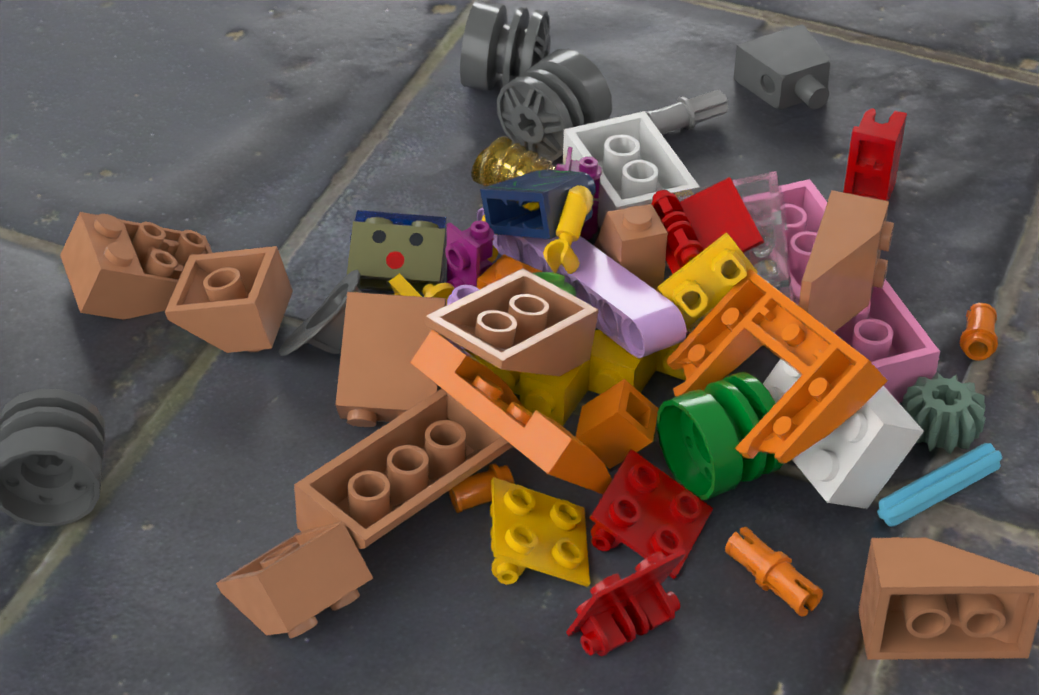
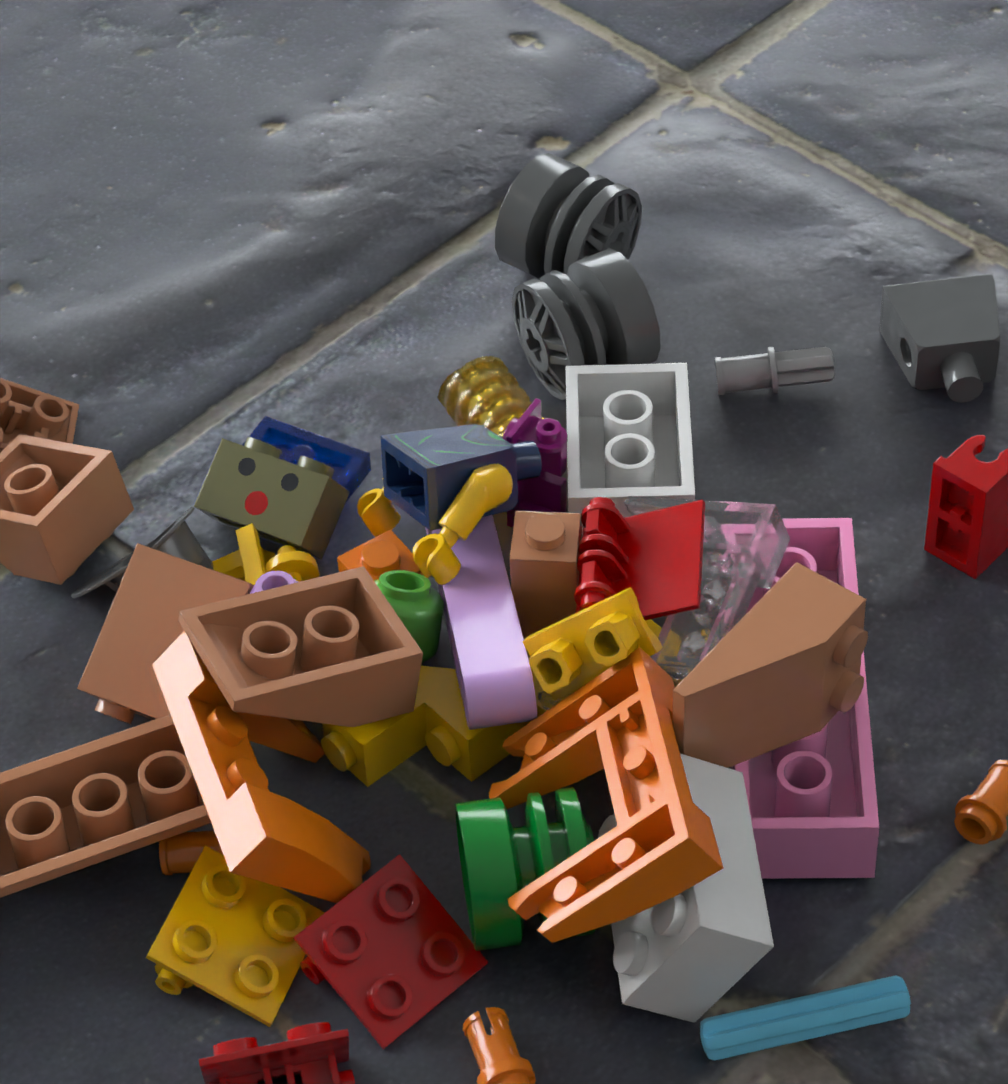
camera: 25 degrees right, 5 degrees up
magenta hinge [445,220,494,288] -> none
orange brick [576,379,659,469] -> none
sand green gear [902,372,986,454] -> none

